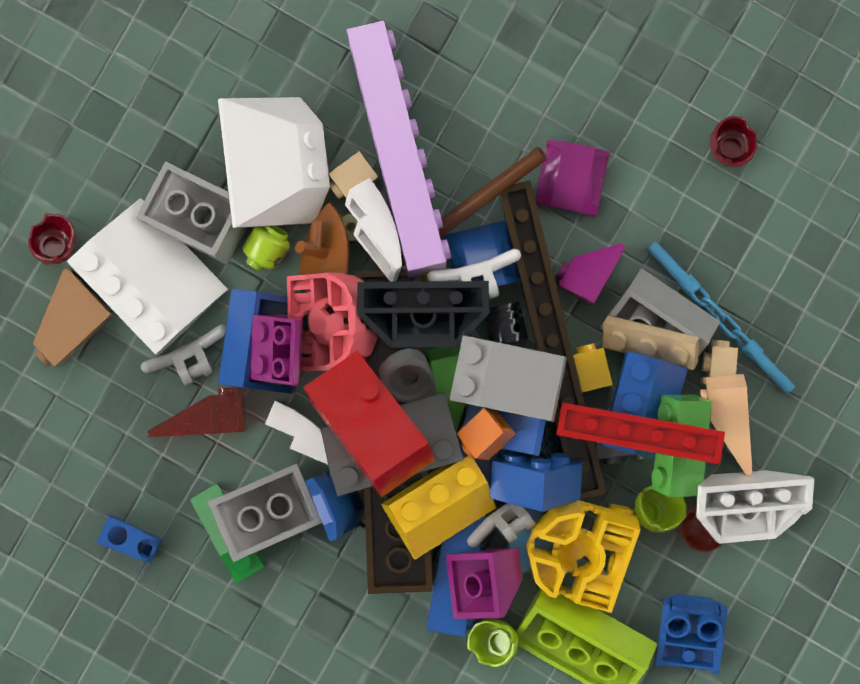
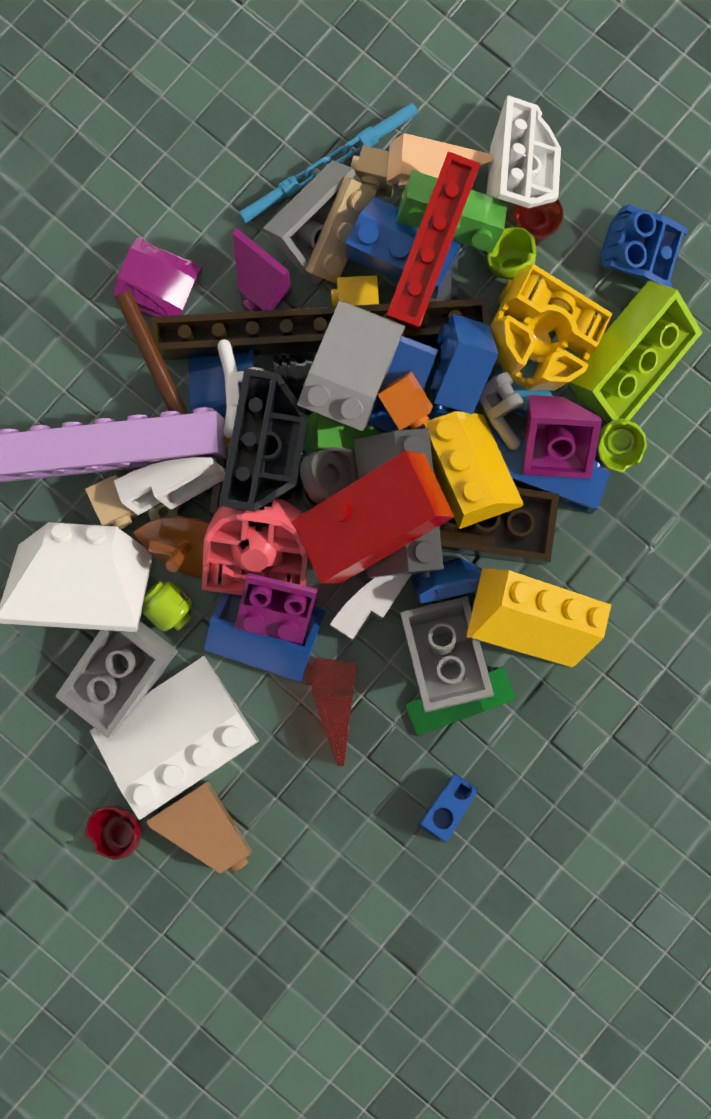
camera: 80 degrees left, 5 degrees down
light grey piece [141,324,226,387] -> none
dark red hair [709,116,757,168] -> none
none -> yellow slope [466,568,611,668]

